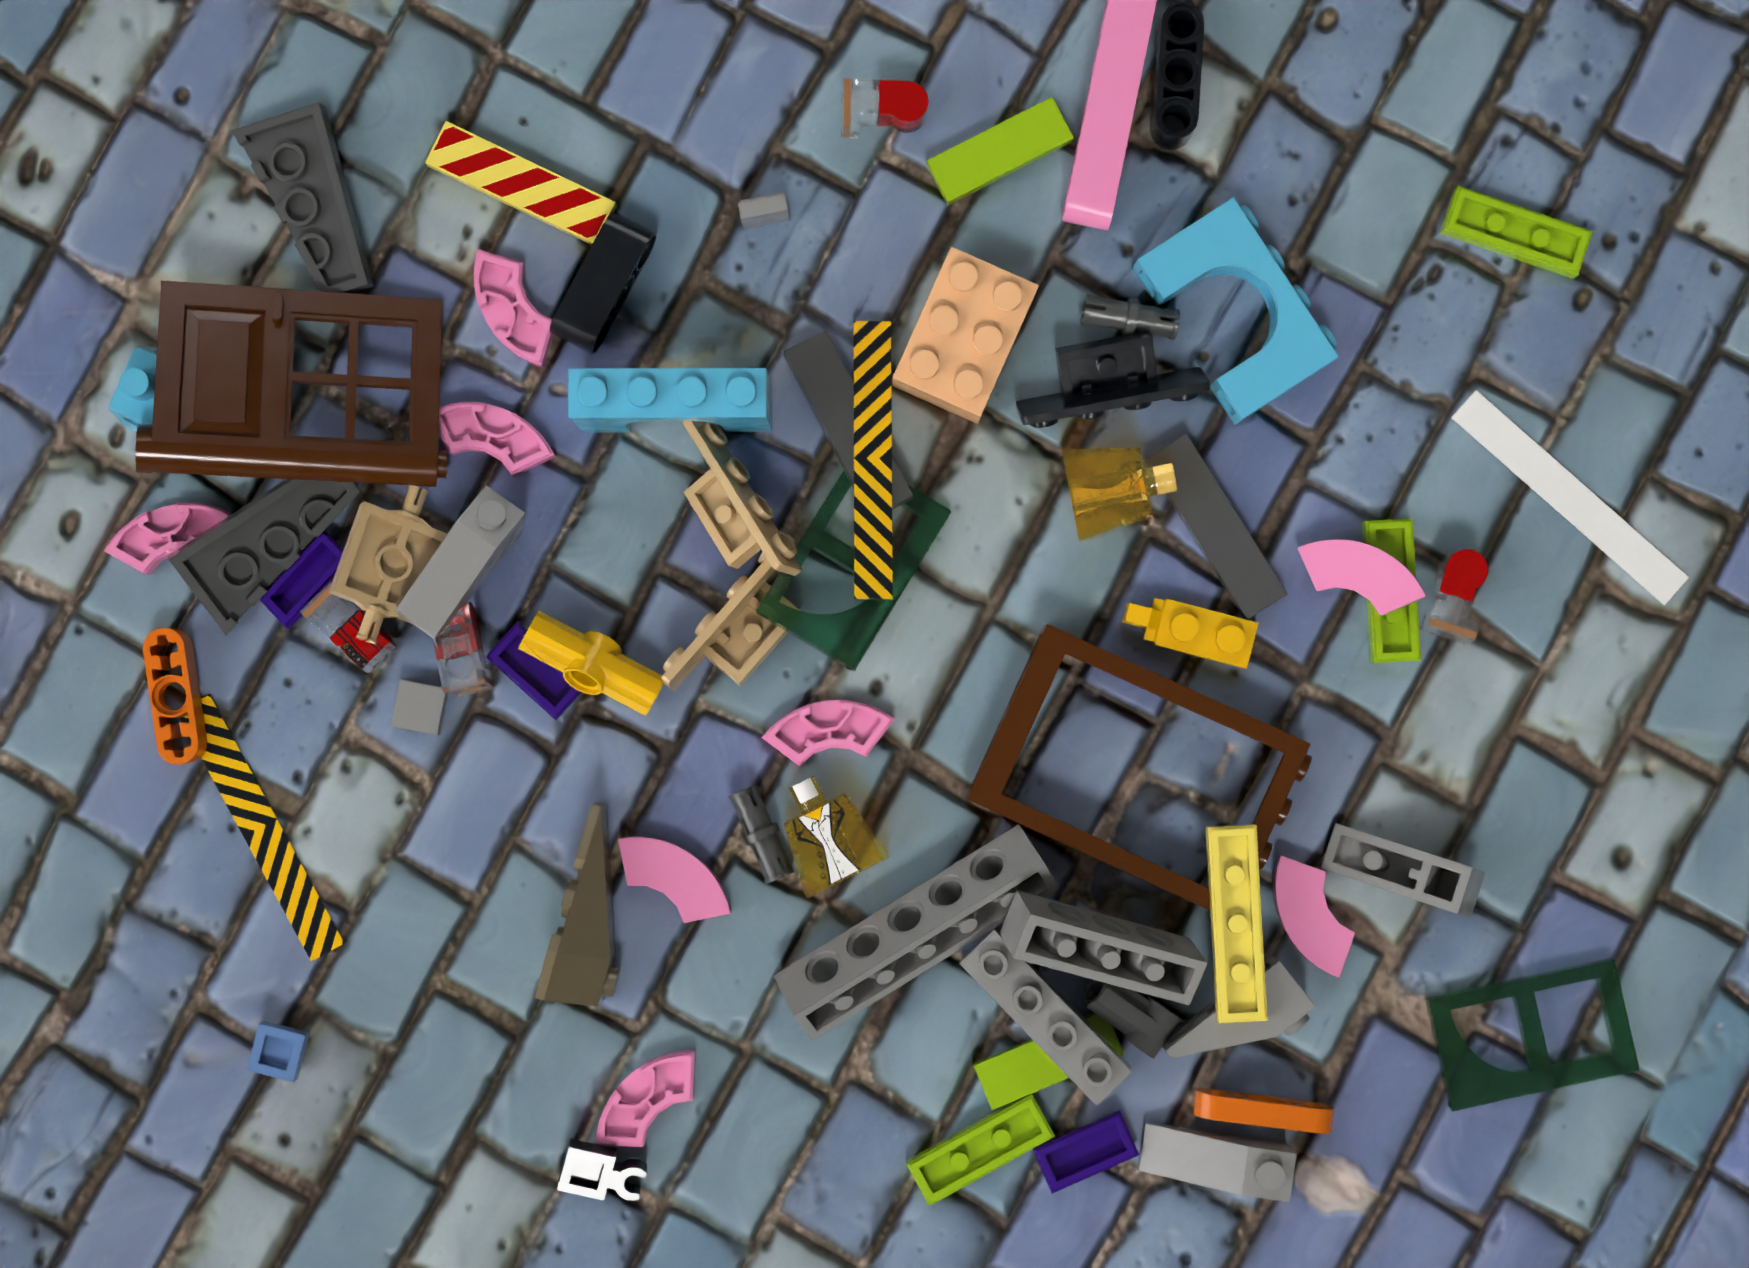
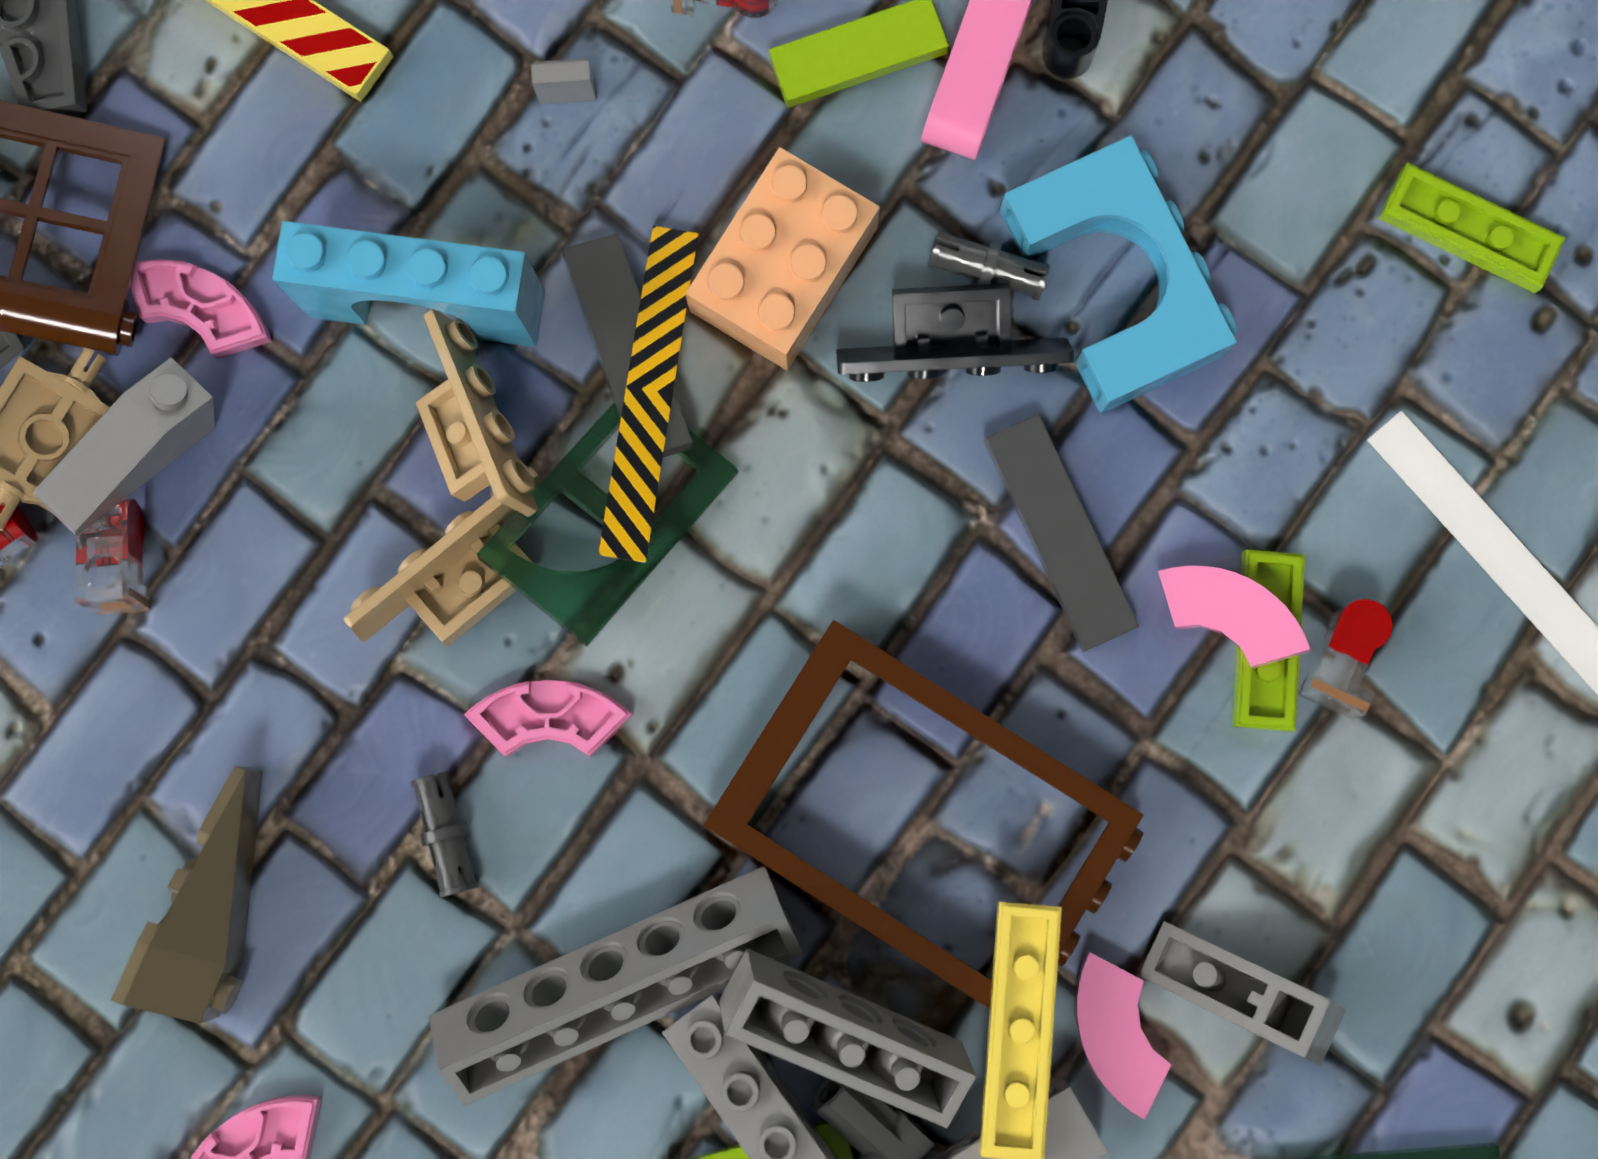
camera: 10 degrees right, 5 degrees down
light grey tile [390,679,449,735] -> none
bright pink tile [474,249,554,368] -> none
dark purple tile [486,622,582,720] -> none
yellow piece [518,610,664,716] -> none
black beam [550,211,657,354] -> none
bright pink tile [618,836,731,923] -> none
clear yellow torso [784,775,889,898] -> none
clear yellow torso [1062,448,1177,543] -> none
yellow hinge [1122,598,1259,669] -> none

